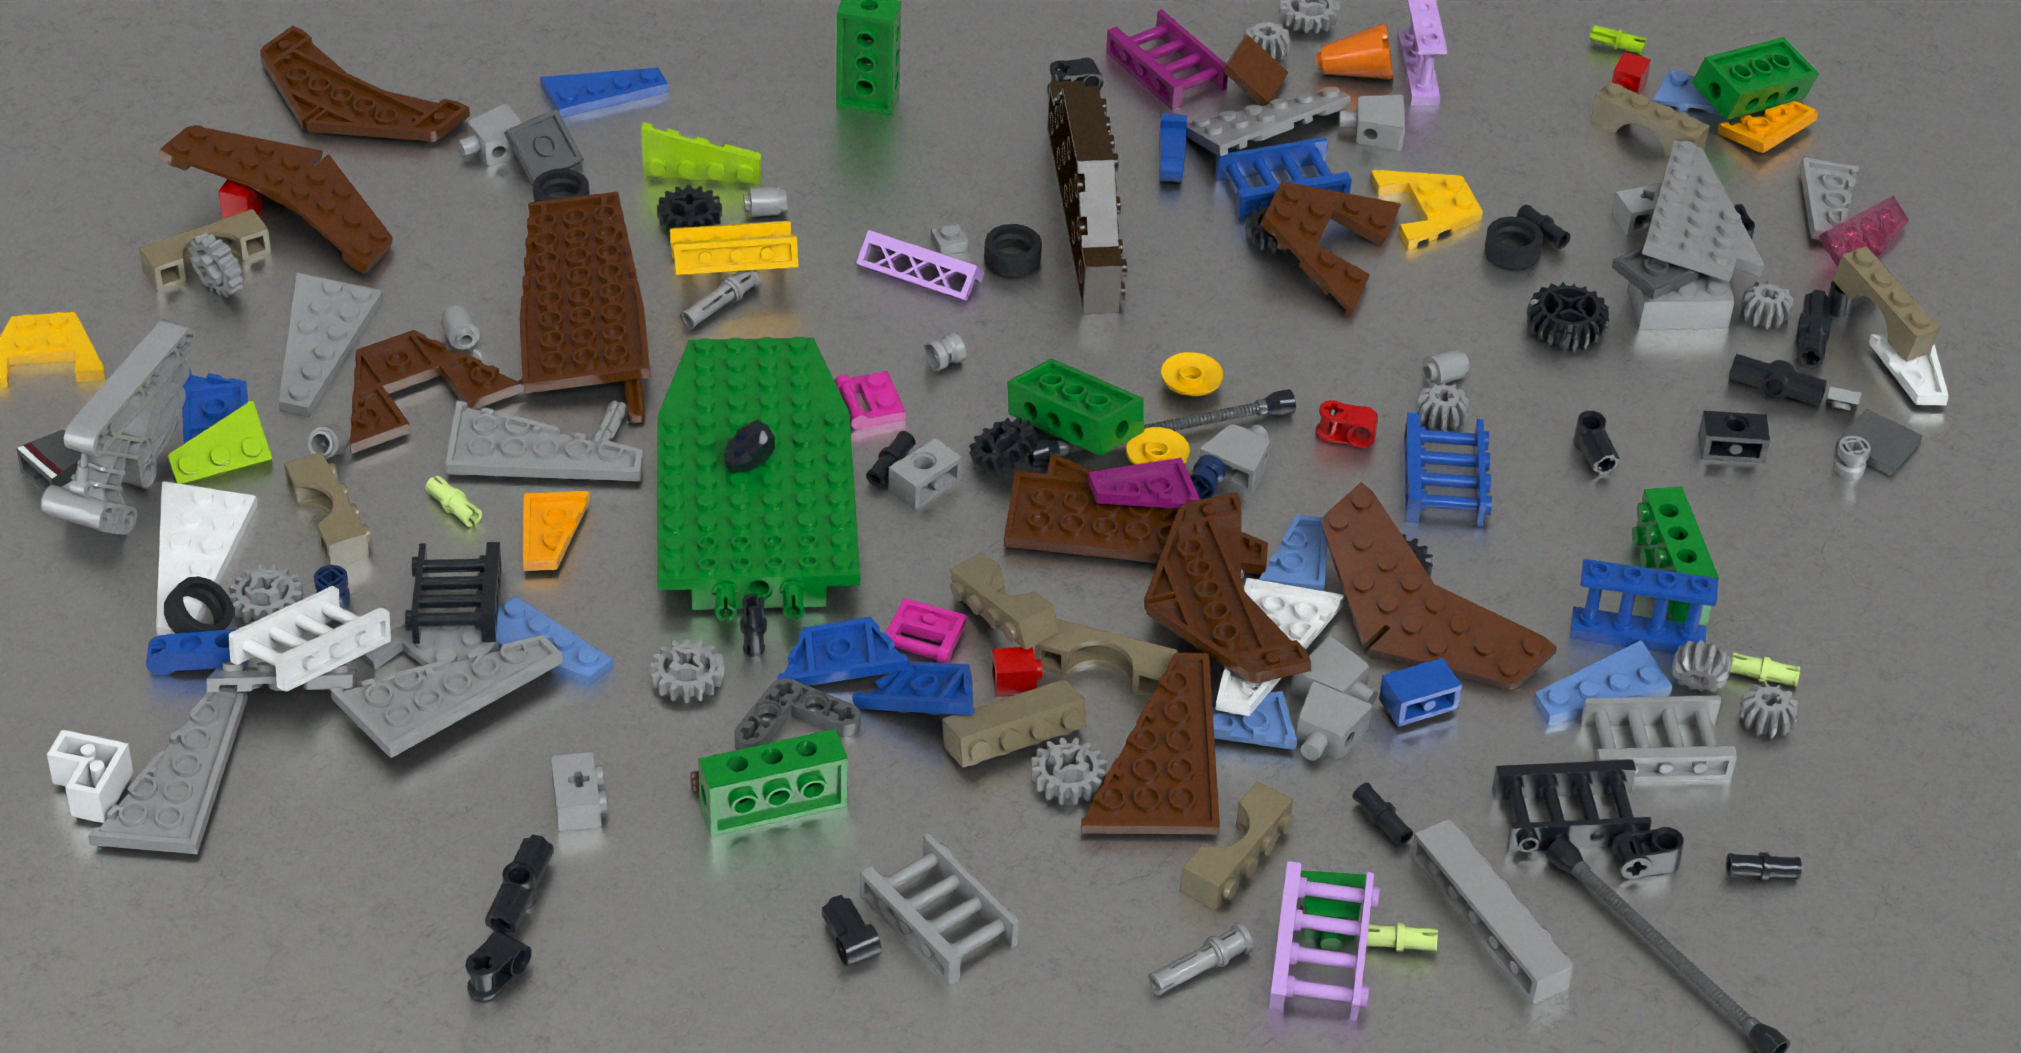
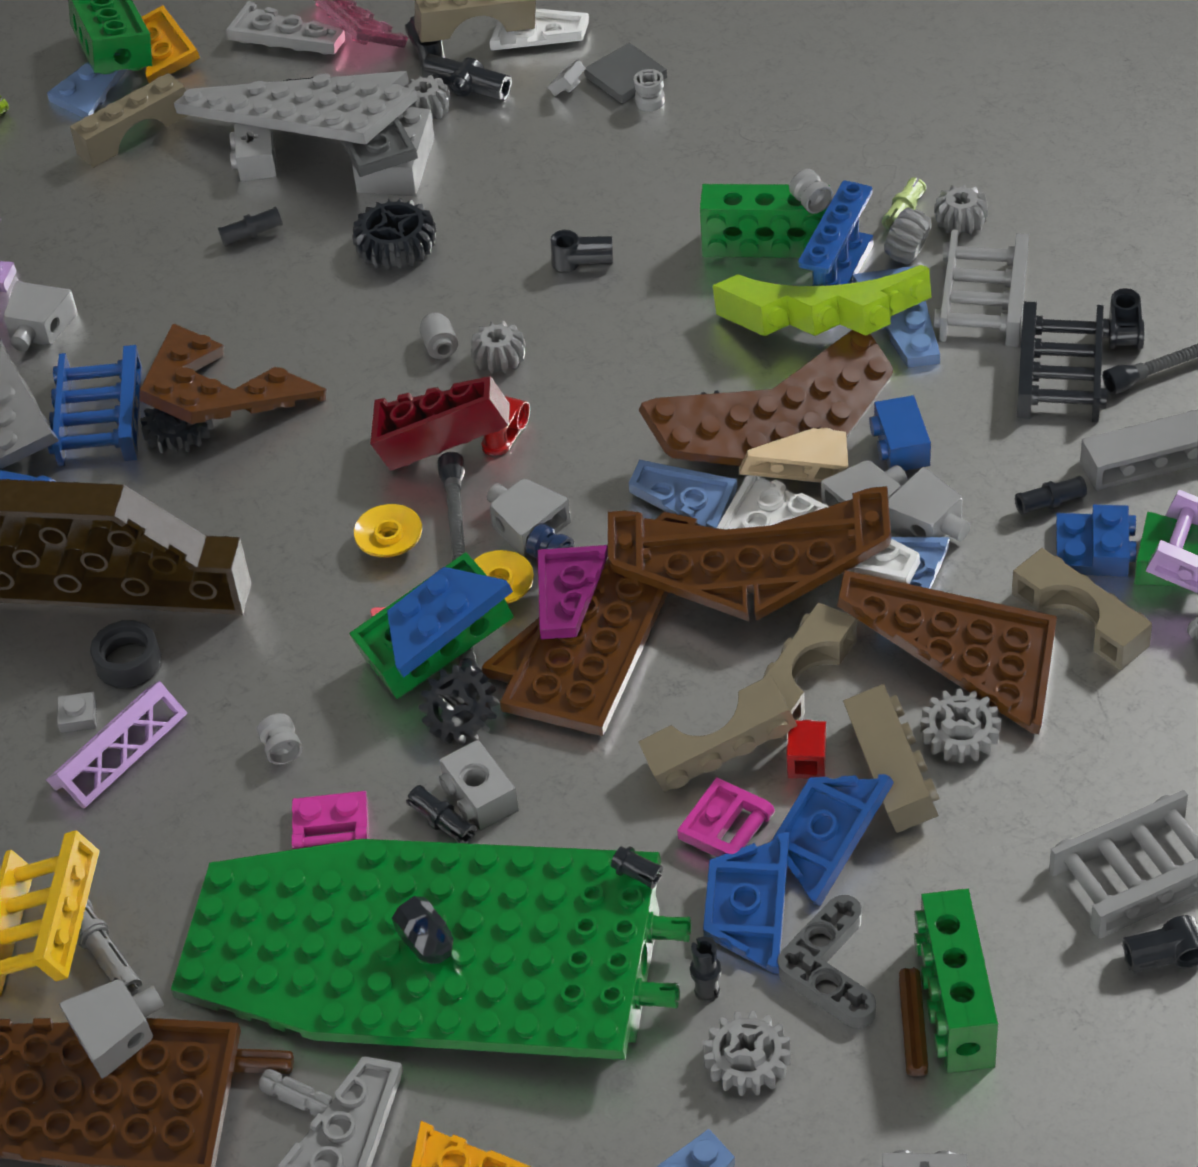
camera: 70 degrees left, 5 degrees up
yellow wing [1370,170,1483,250] -> none
blue fence [1404,412,1492,527] -> none
black tyre [1484,216,1543,269] -> none
red brick [1612,52,1651,95] -> none
black brick [1698,410,1770,463] -> none
black pin [1726,852,1802,881] -> none
black piece [1729,354,1827,407] -> none
none -> light grey torso [59,980,164,1079]
none -> dark red wedge [370,376,510,471]
none -> blue wing [387,567,513,678]
none -> black pin [611,846,664,889]
none -> lime arch [713,265,932,336]
none -> tan slope [739,428,848,483]
none -> light grey wheel [789,169,833,214]
none -> blue plate [1056,504,1137,577]

